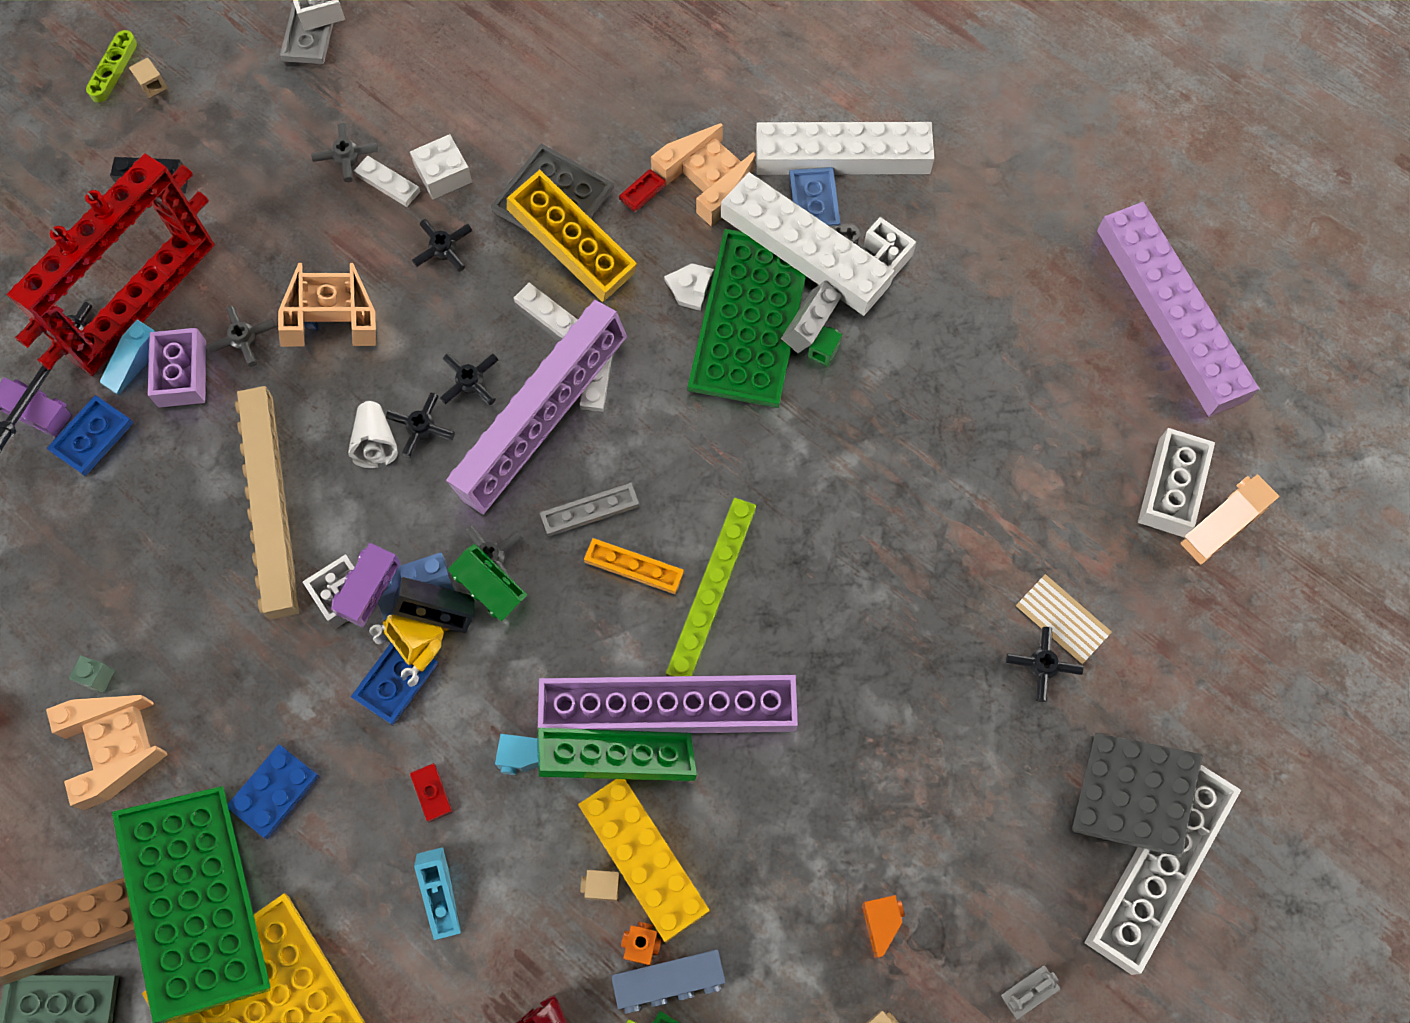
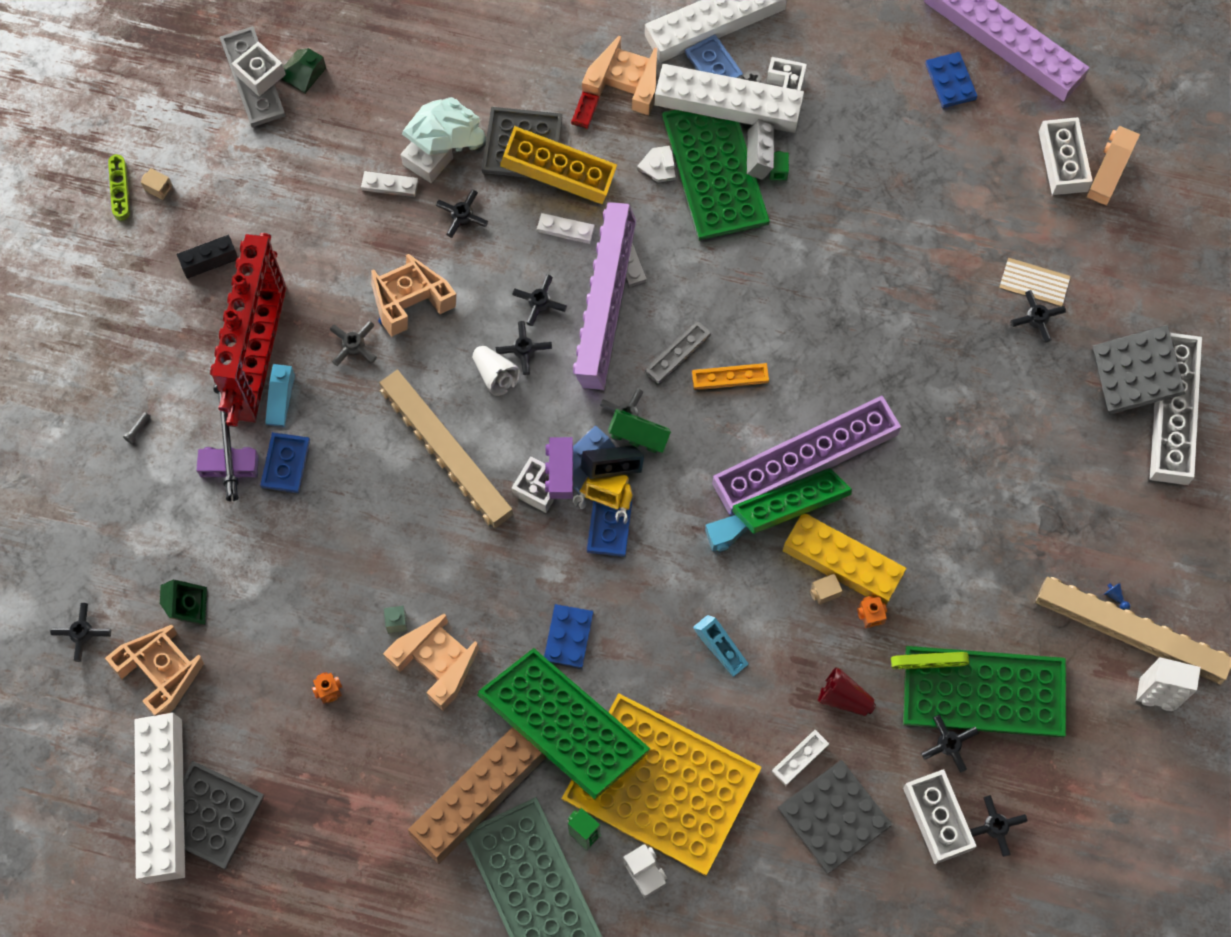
camera: 25 degrees left, 0 degrees up
lavender brick [148,328,206,408] -> none
dark grey bar [311,123,379,182] -> none
red plate [410,763,453,823] -> none
sand blue brick [611,950,725,1014] -> none
lime plate [666,497,757,677] -> none
orange slope [861,895,905,958] -> none
light grey hinge [1000,965,1060,1020] -> none
none -> dark green slope [281,48,326,94]
none -> light aqua wedge [402,97,486,155]
none -> blue plate [925,52,977,108]

